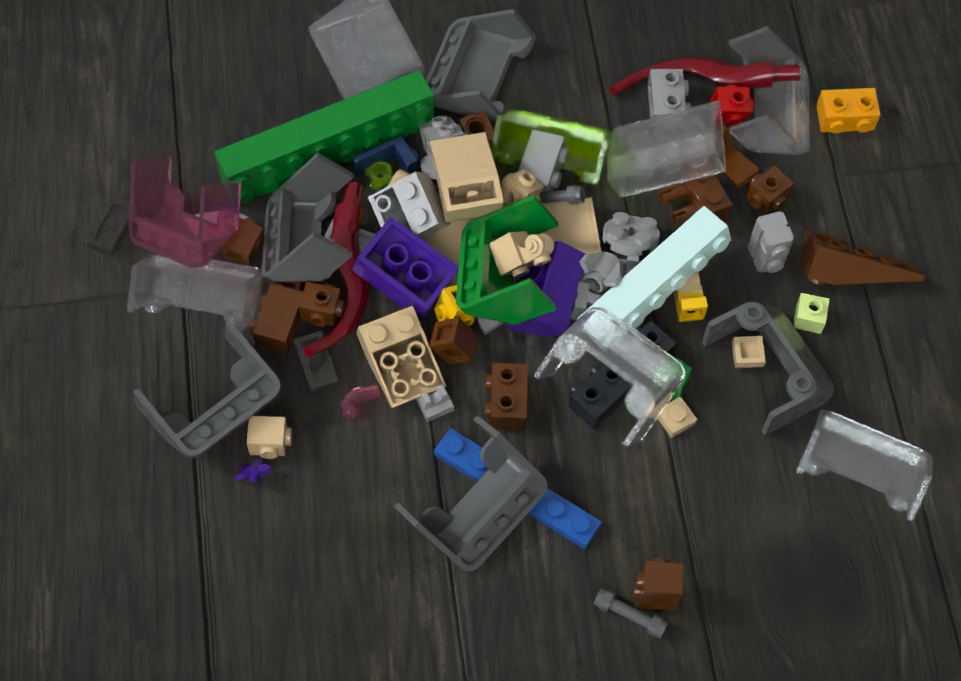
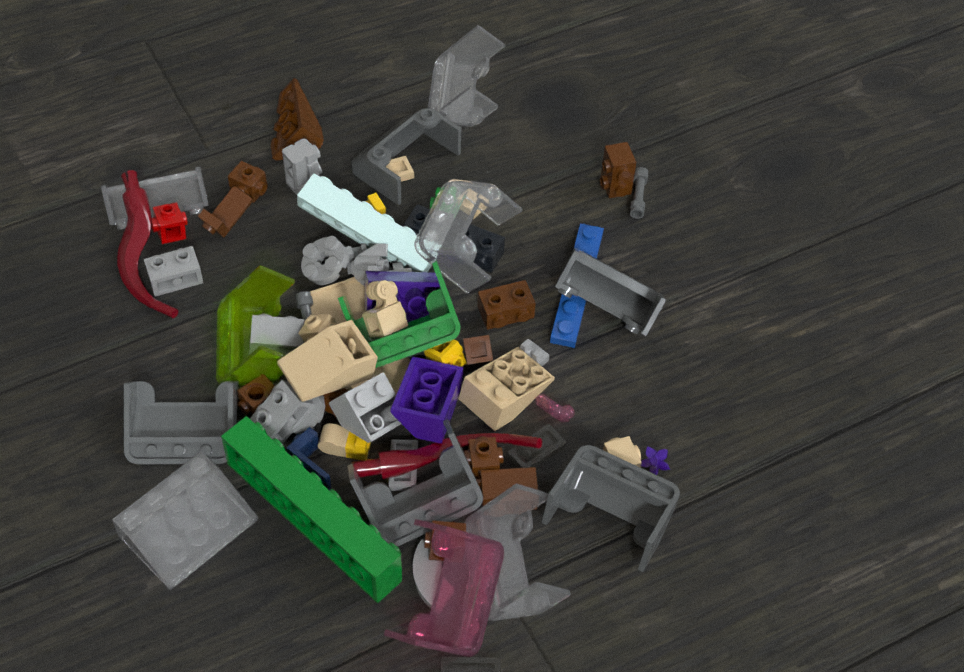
camera: 110 degrees left, 10 degrees down
clear neon green plate [365,162,394,190] -> none
clear slope [607,100,726,198] -> none
reddish brown brick [657,160,732,228] -> none
yellowish green plate [793,293,829,334] -> none
light orange brick [816,88,880,134] -> none

